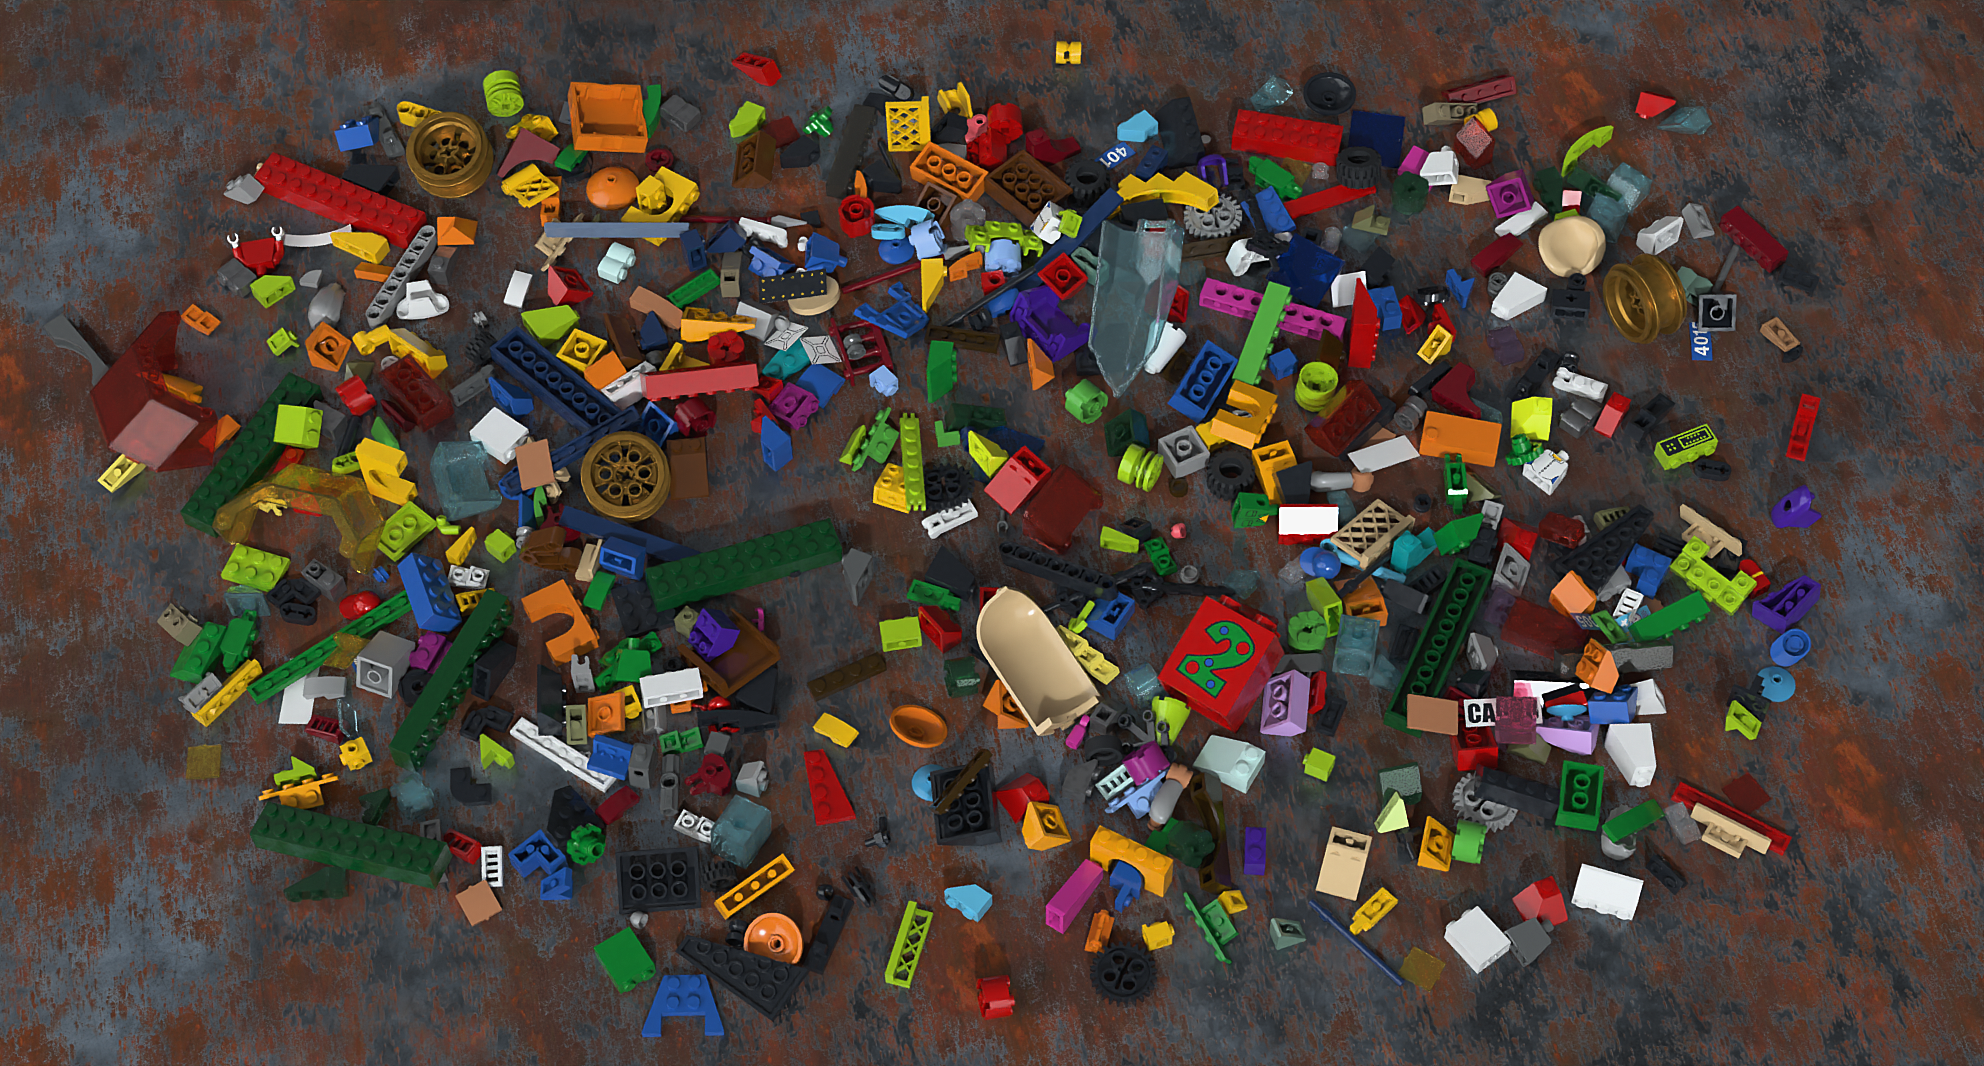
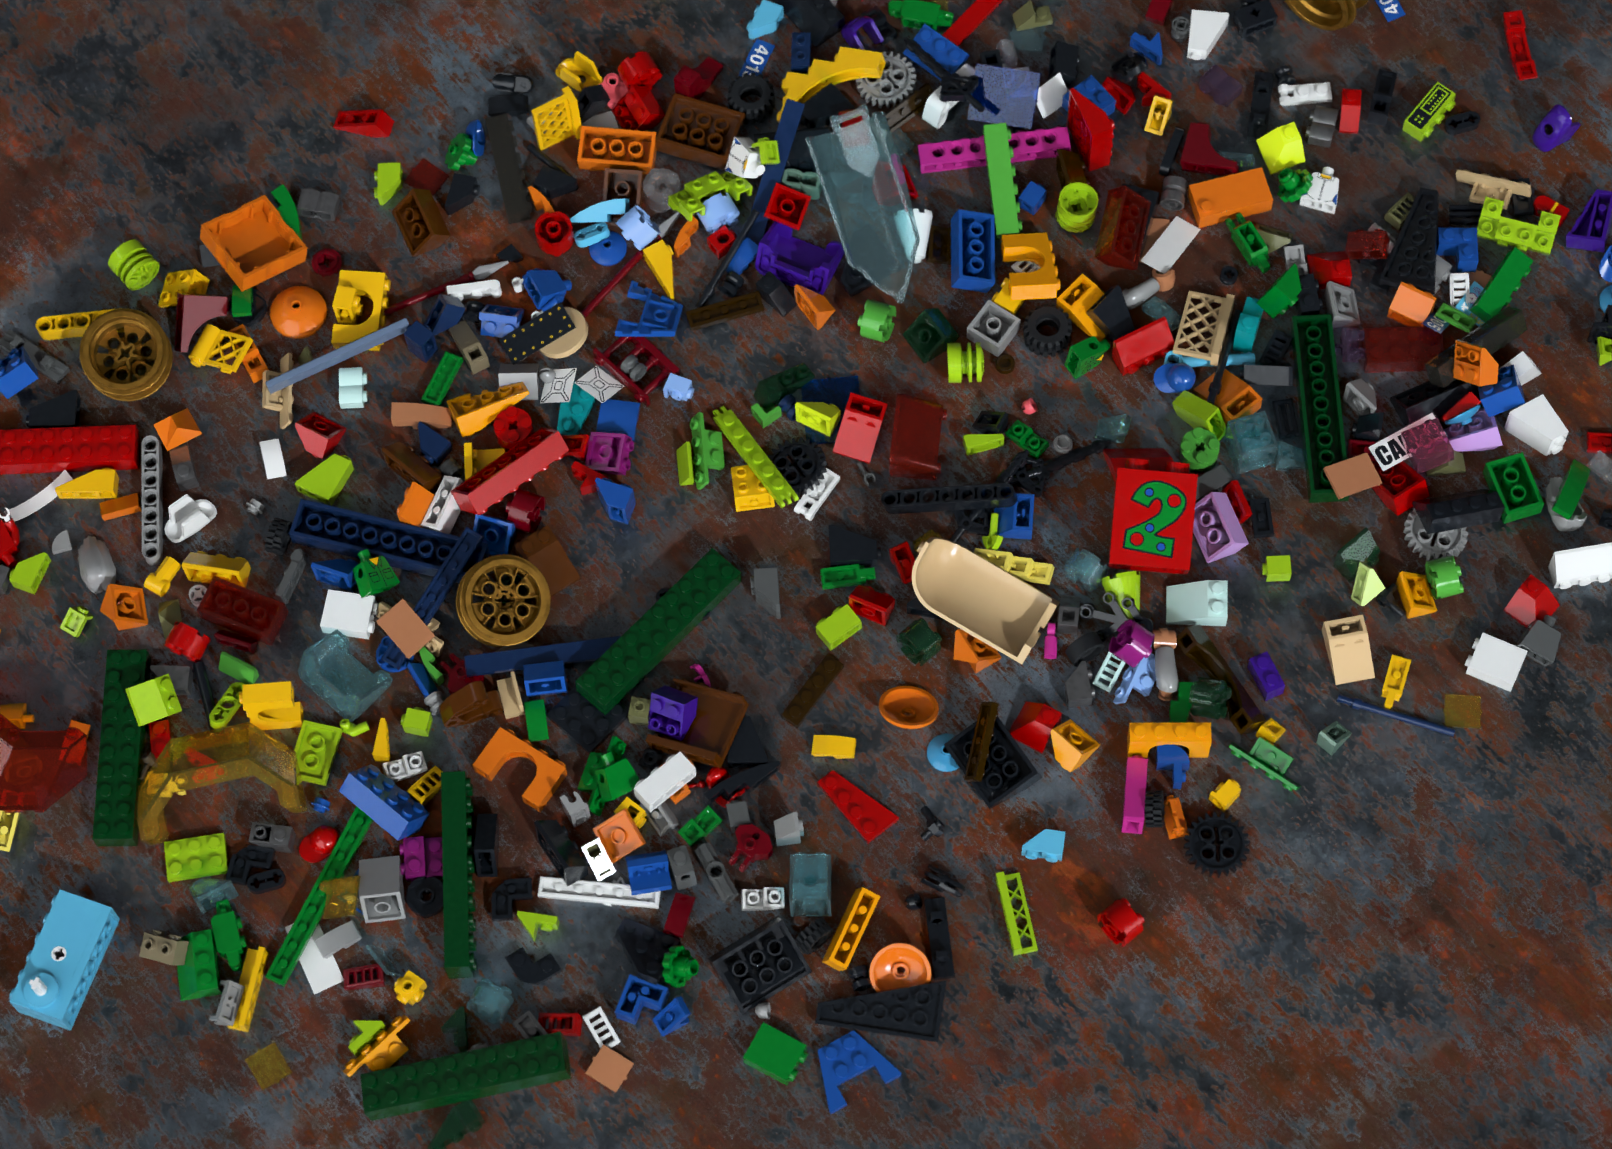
camera: 25 degrees left, 10 degrees up
yellow brick [556,328,609,379] -> none
green slope [927,340,958,403] -> none
clear slope [1278,549,1308,587] -> none
none -> medium azure piece [9,890,120,1031]
none -> dark grey hand [139,752,157,780]
none -> green torso [353,549,400,598]
none -> blue cap [465,119,486,157]
none -> black tyre [1145,791,1164,827]

